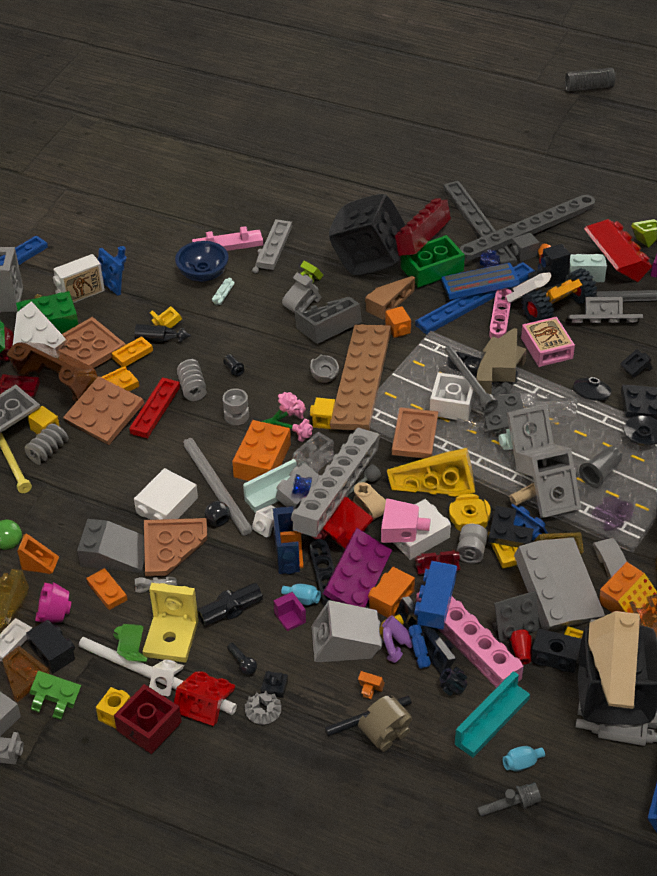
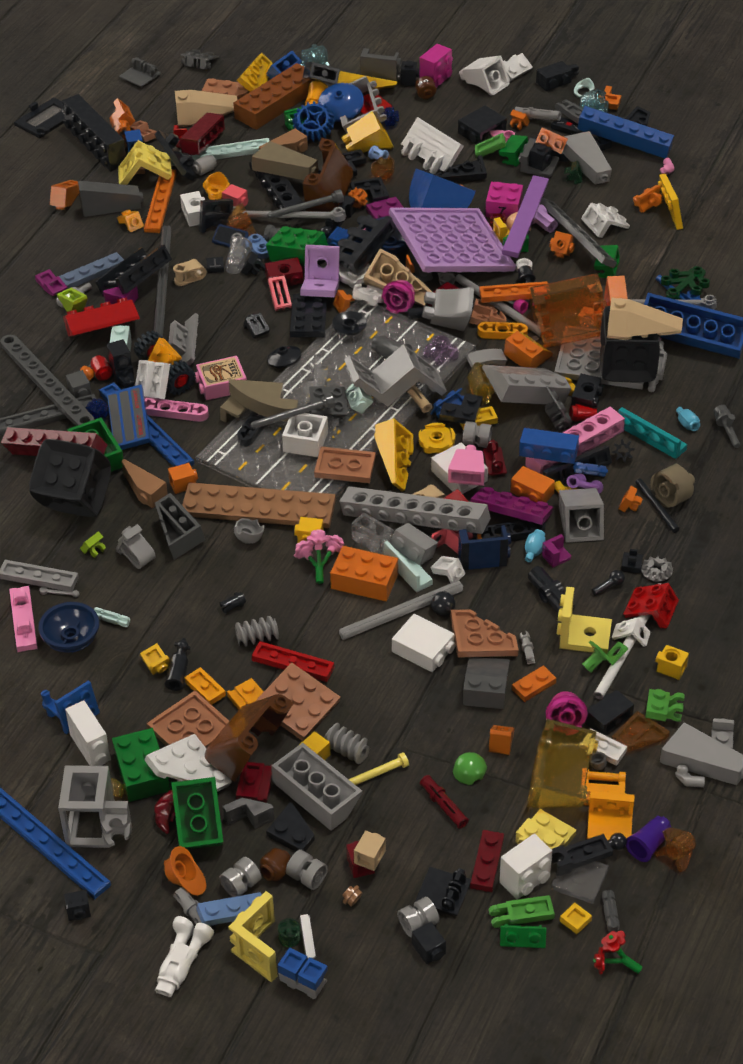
camera: 90 degrees left, 0 degrees up
dark red brick [114,684,182,754] -> none
light grey wheel [223,389,249,425] -> none
clear blue wheel [292,474,312,497] -> none

